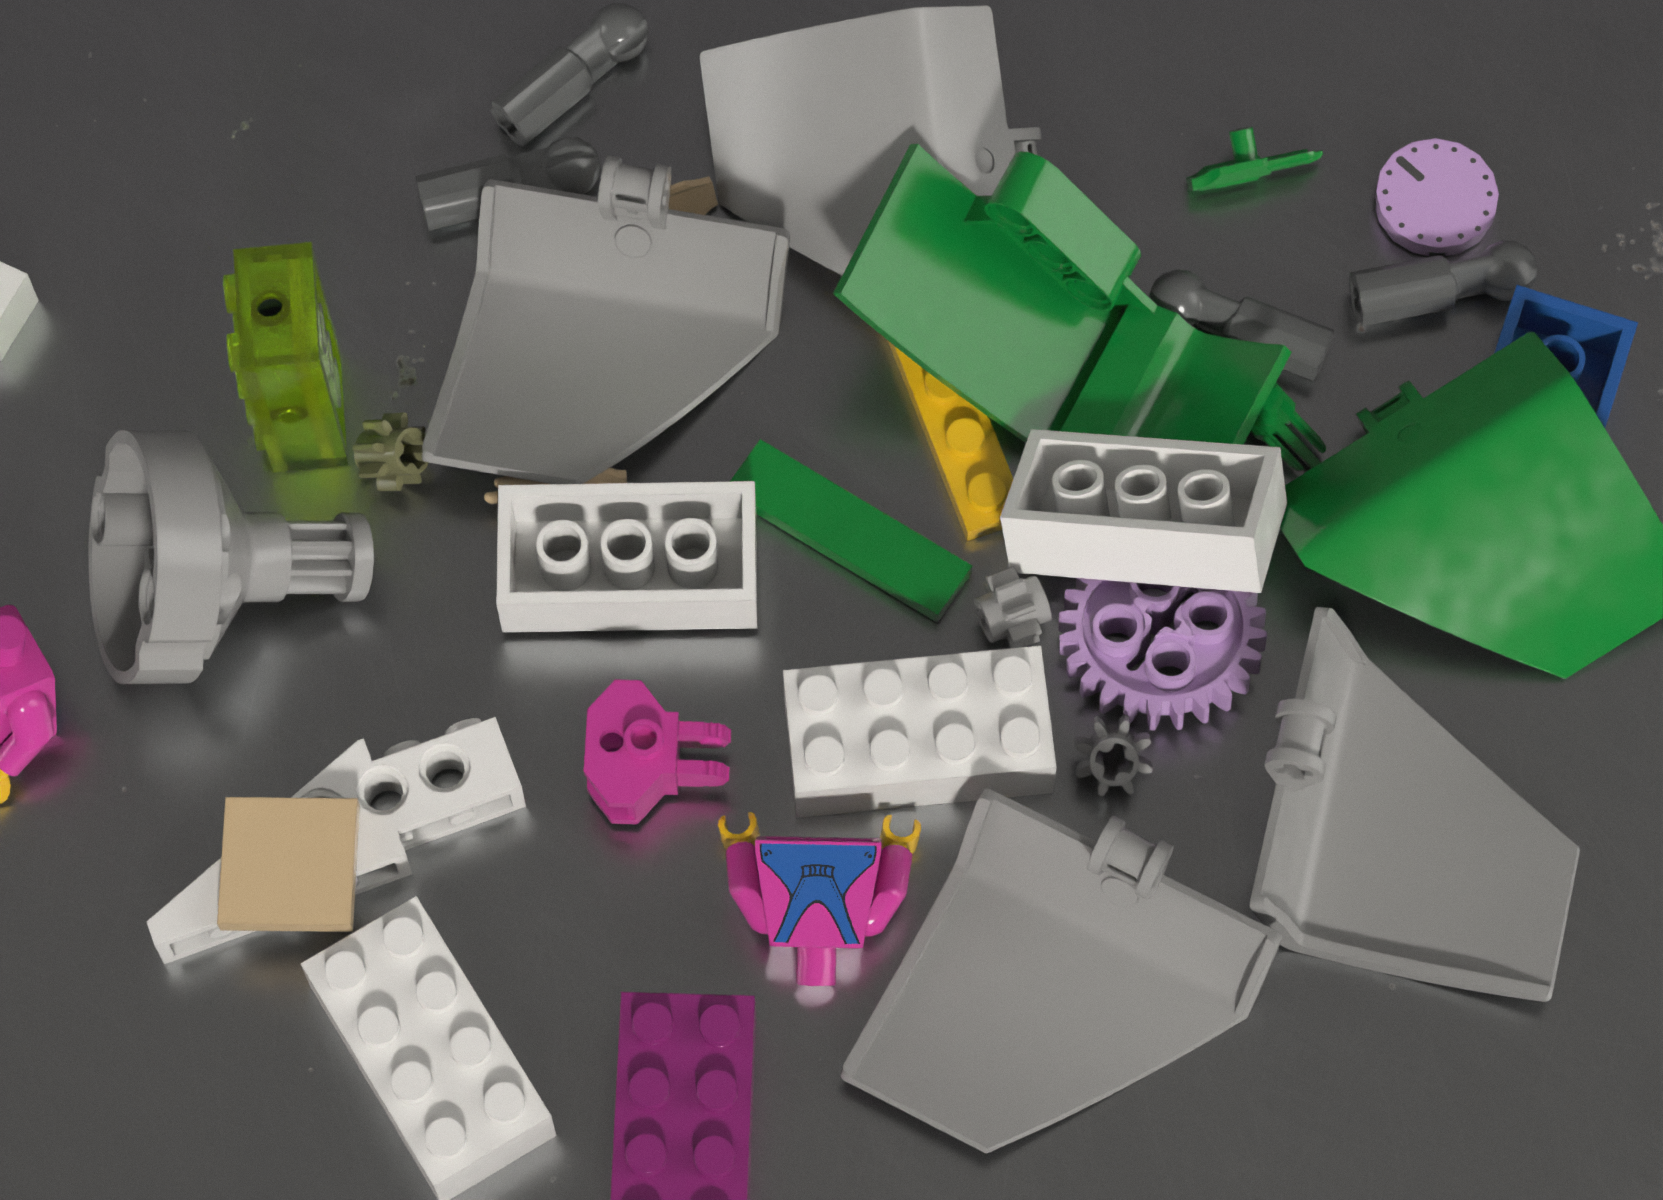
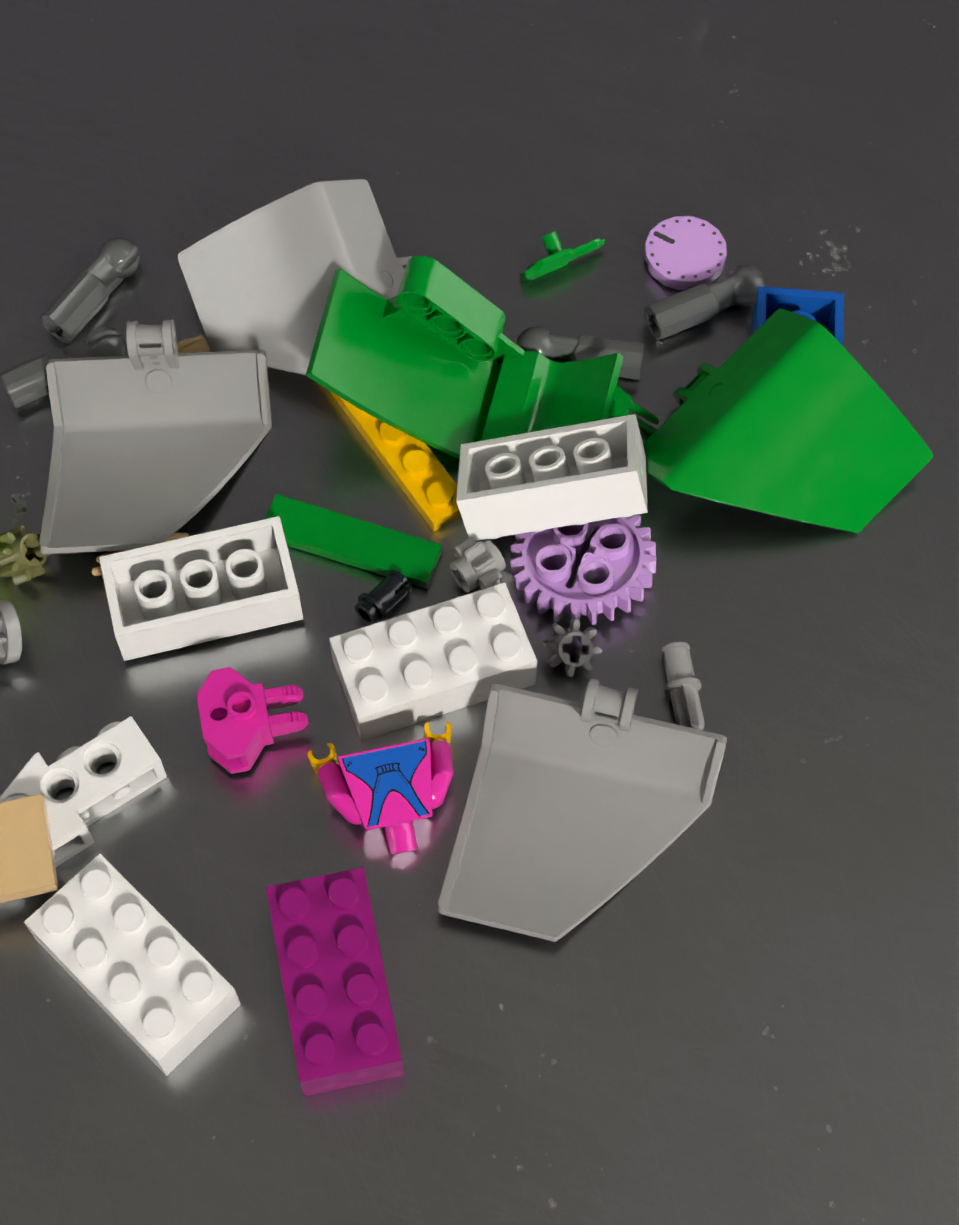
camera: 15 degrees left, 5 degrees down
light grey panel [1250,607,1580,1002] -> none
none -> black pin [355,570,412,625]
none -> light grey axle [660,642,705,730]

